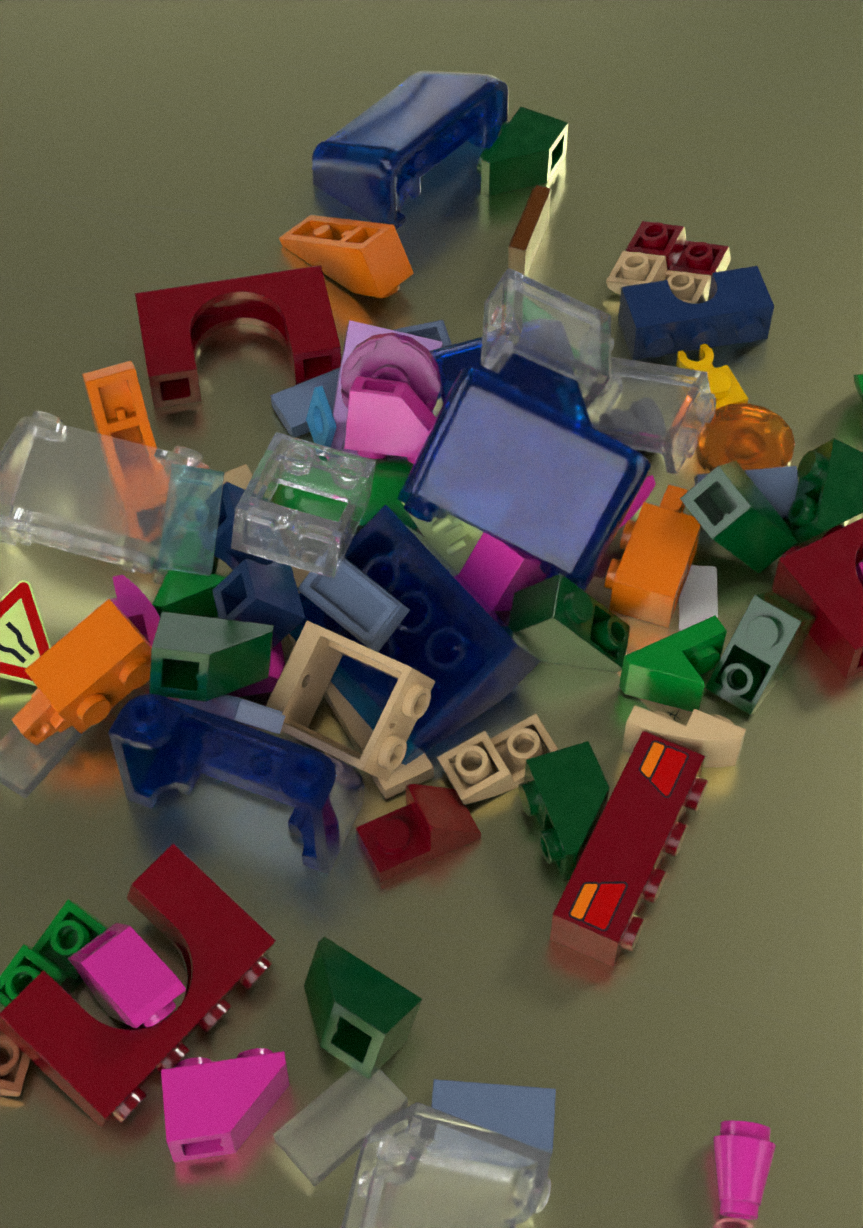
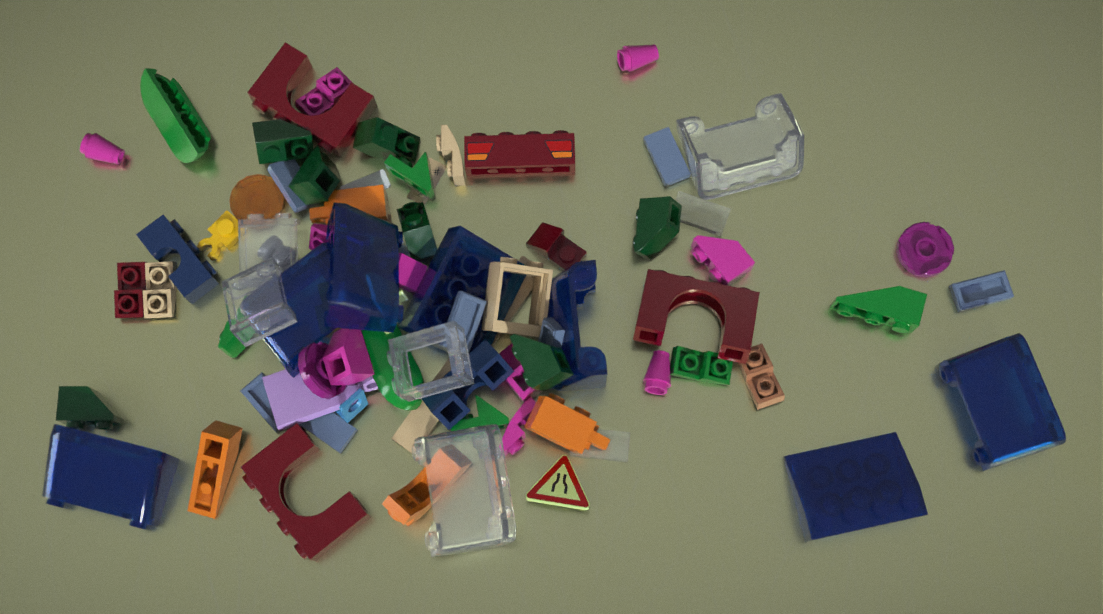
camera: 115 degrees left, 20 degrees up
dark pink slope [68,922,186,1028] -> none
clear light blue plate [157,463,225,576] -> none
tan slope [437,714,558,805] -> none
reddish brown tile [507,185,551,283] -> none
dark green slope [518,741,610,881] -> none
none -> dark pink cone [643,350,671,395]

